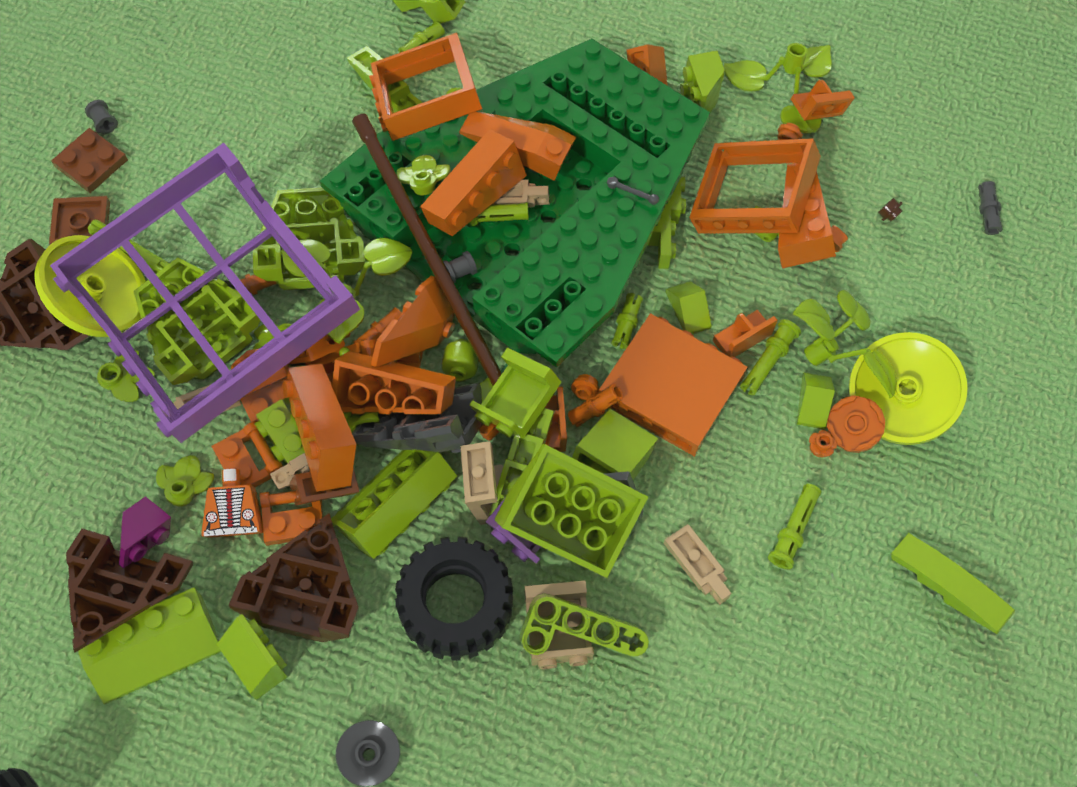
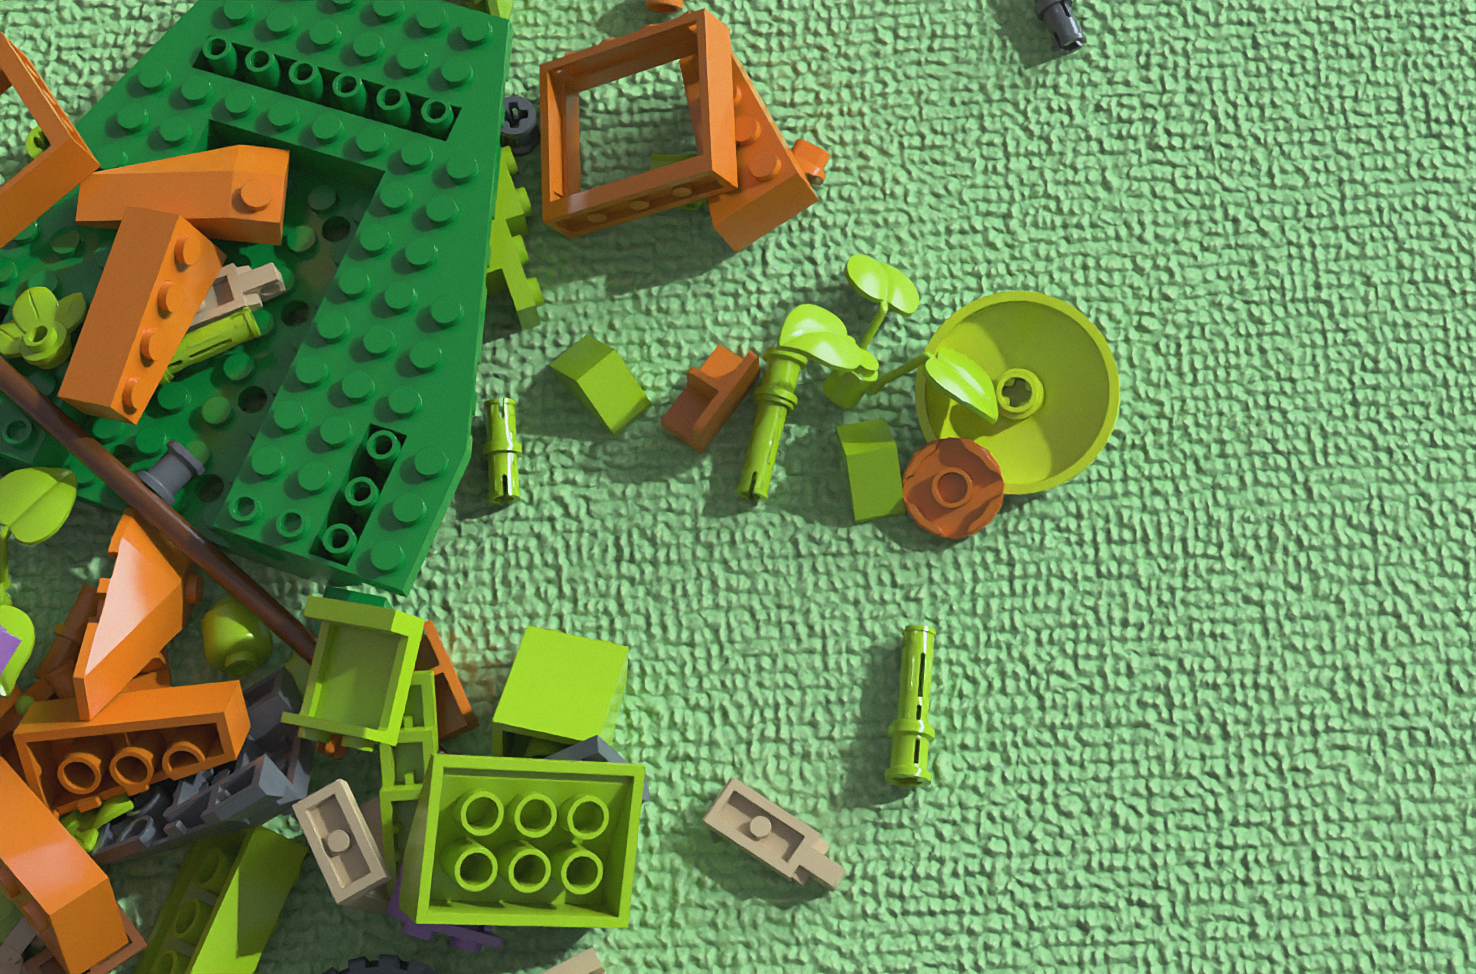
camera: 15 degrees left, 5 degrees up
orange pin [568,384,623,427] -> none
orange plate [571,374,599,400] -> none
orange panel [598,313,748,457] -> none
dark grey hinge [607,177,659,205] -> none
orange plate [809,430,837,458] -> none
reddish brown plate [878,198,903,222] -> none
lime slope [891,533,1015,634] -> none
none -> dark grey bush [500,96,541,157]

